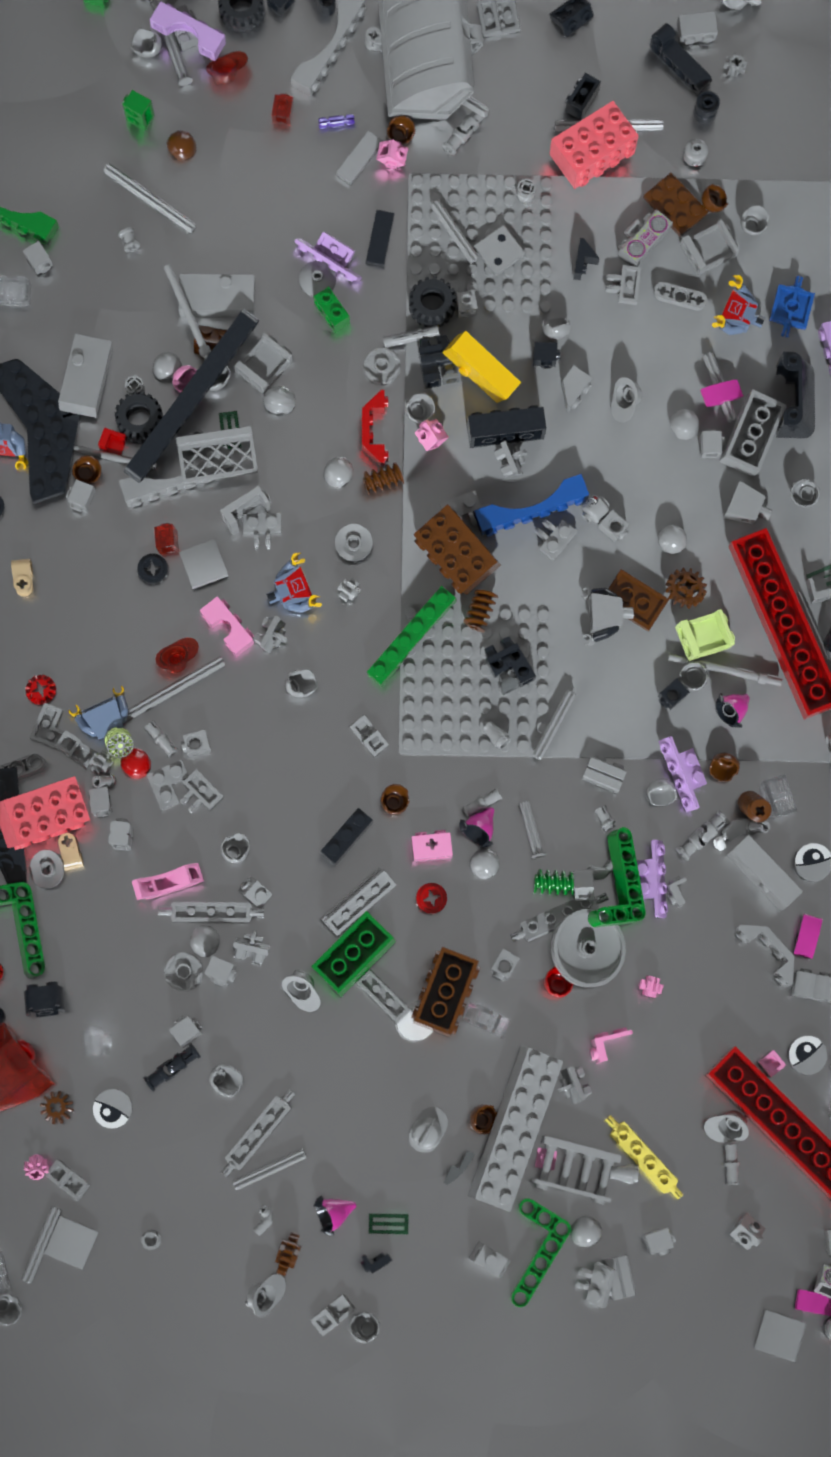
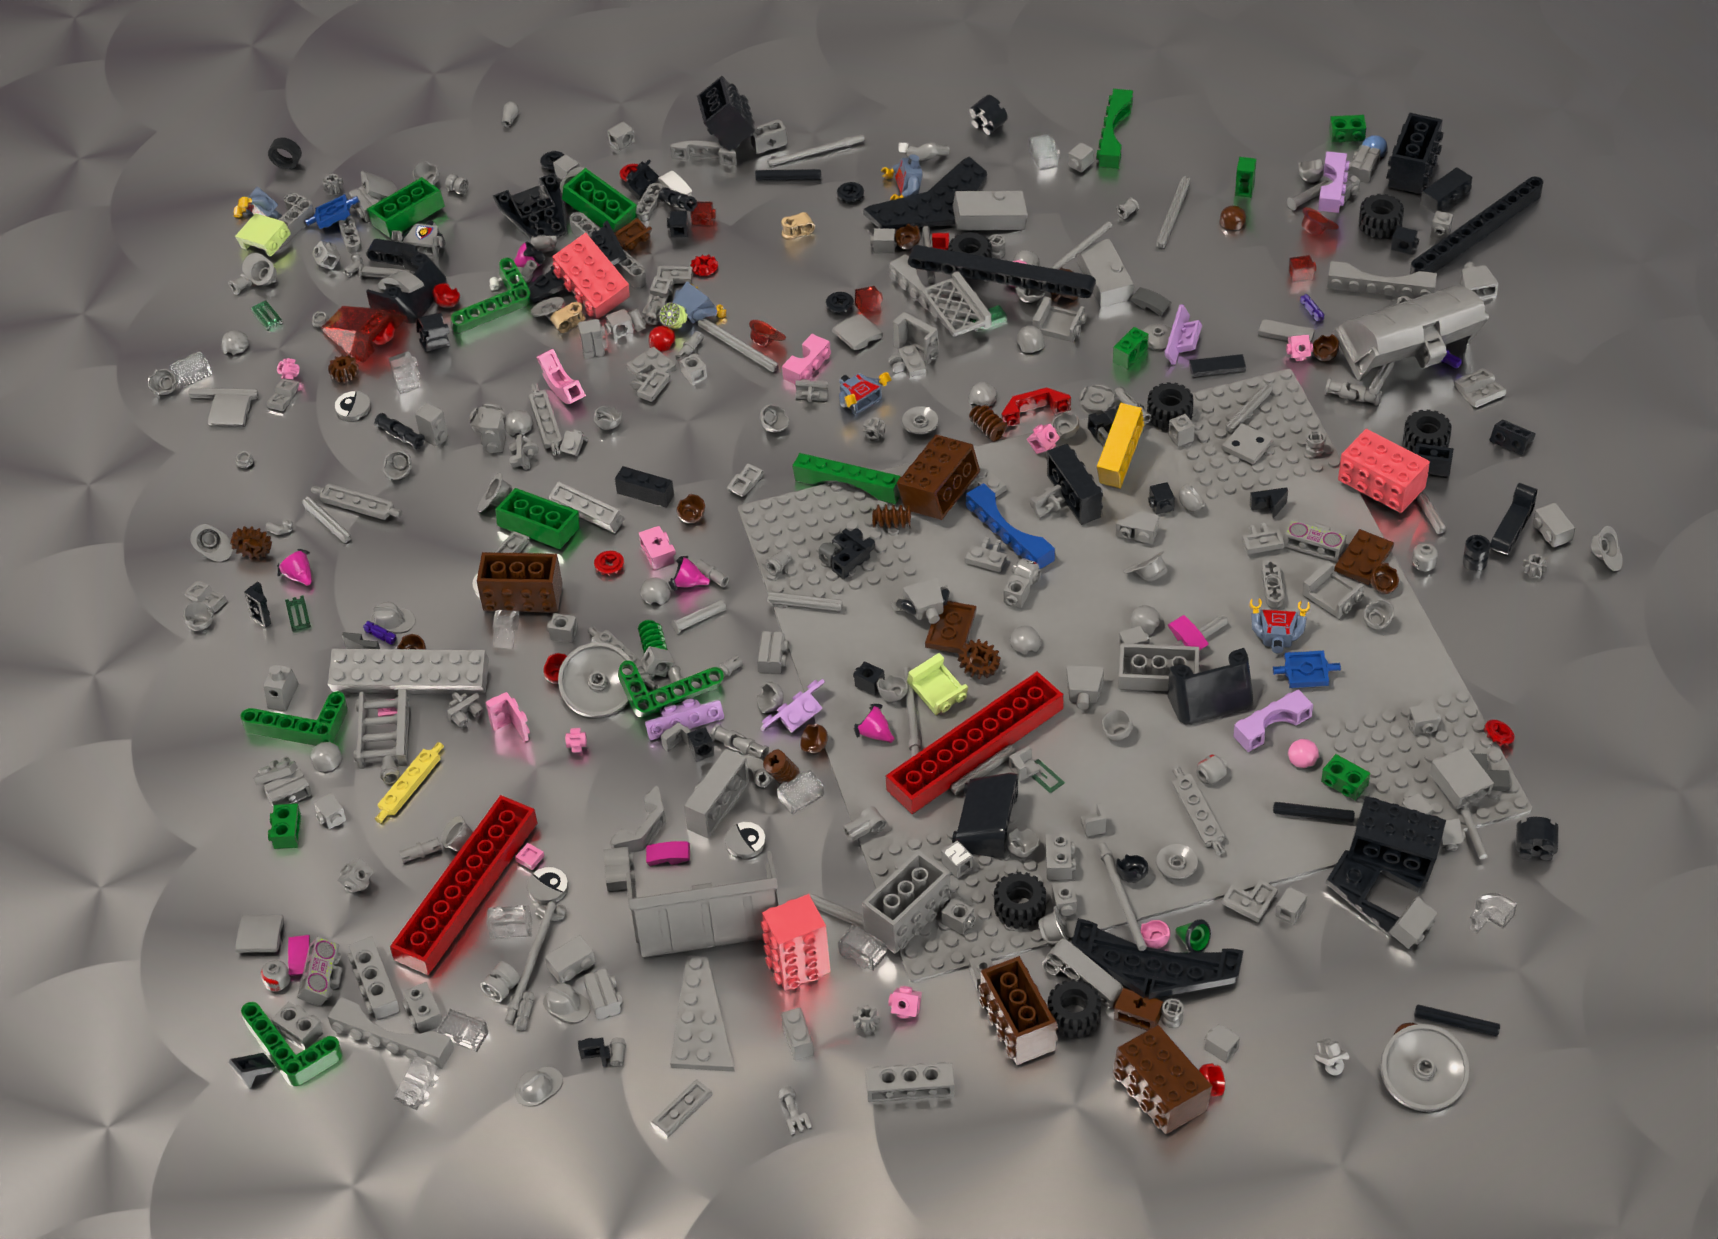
camera: 80 degrees right, 30 degrees down
none -> green brick [268,803,301,849]
none -> dark purple axle [363,621,397,645]
none -> black brick [687,727,714,762]
none -> dark grey slope [1130,287,1172,317]
none -> black tyre [1403,409,1452,453]

